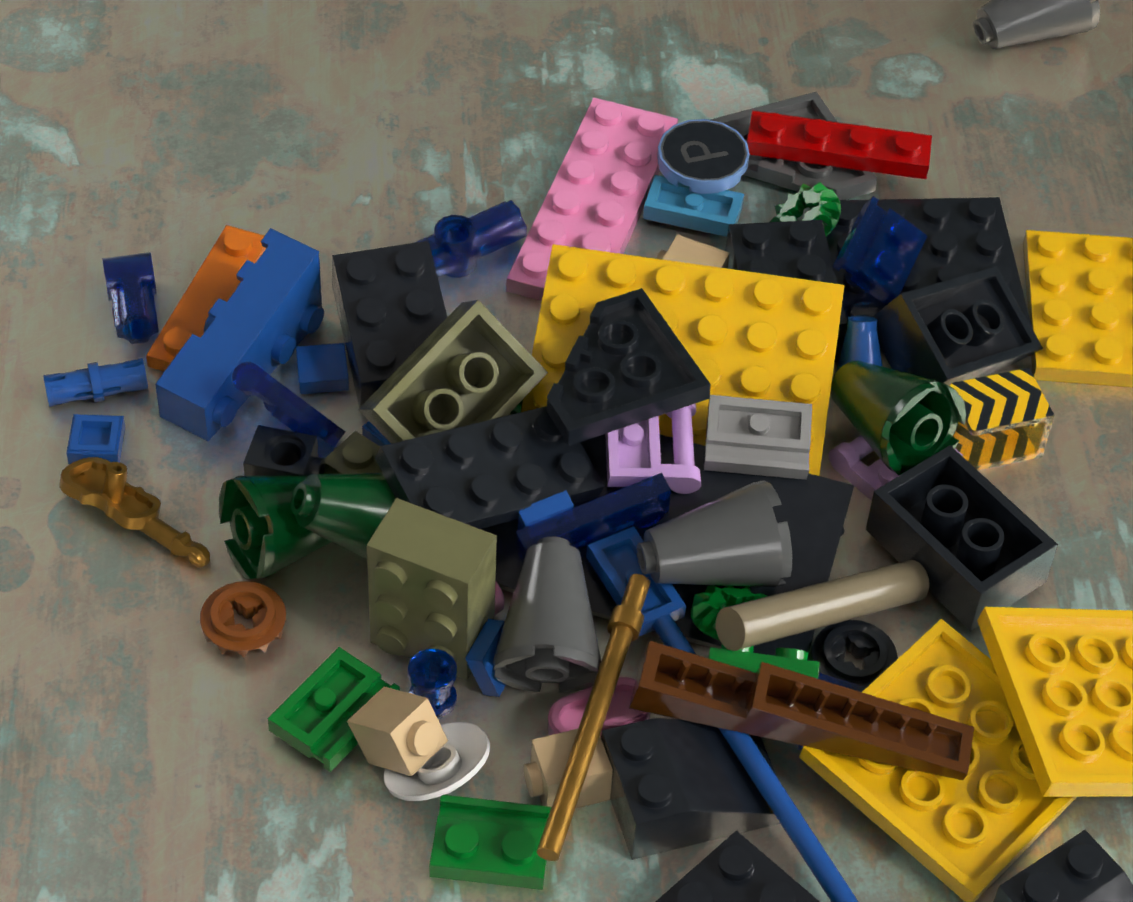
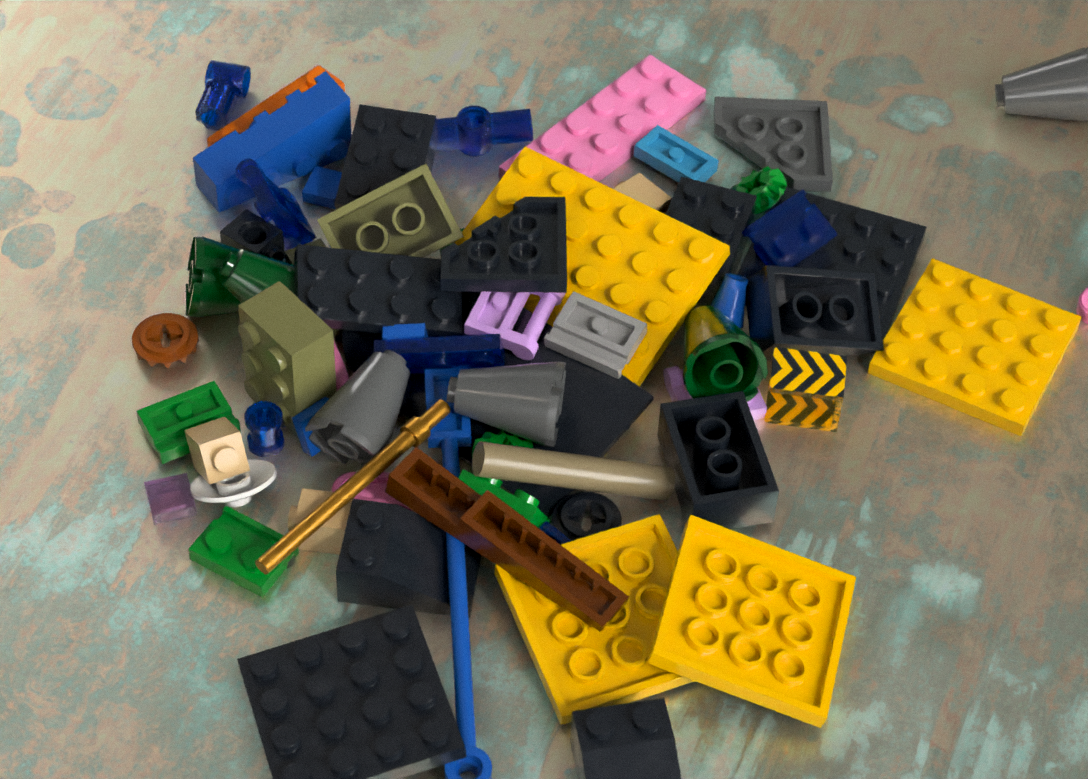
camera: 25 degrees right, 0 degrees up
blue pin [43,358,148,407] -> none
pearl gold piece [59,457,210,568] -> none
blue tile [66,414,125,464] -> none
tile [657,119,750,194] -> none
red plate [747,110,932,180] -> none
none -> clear purple tile [144,473,197,525]

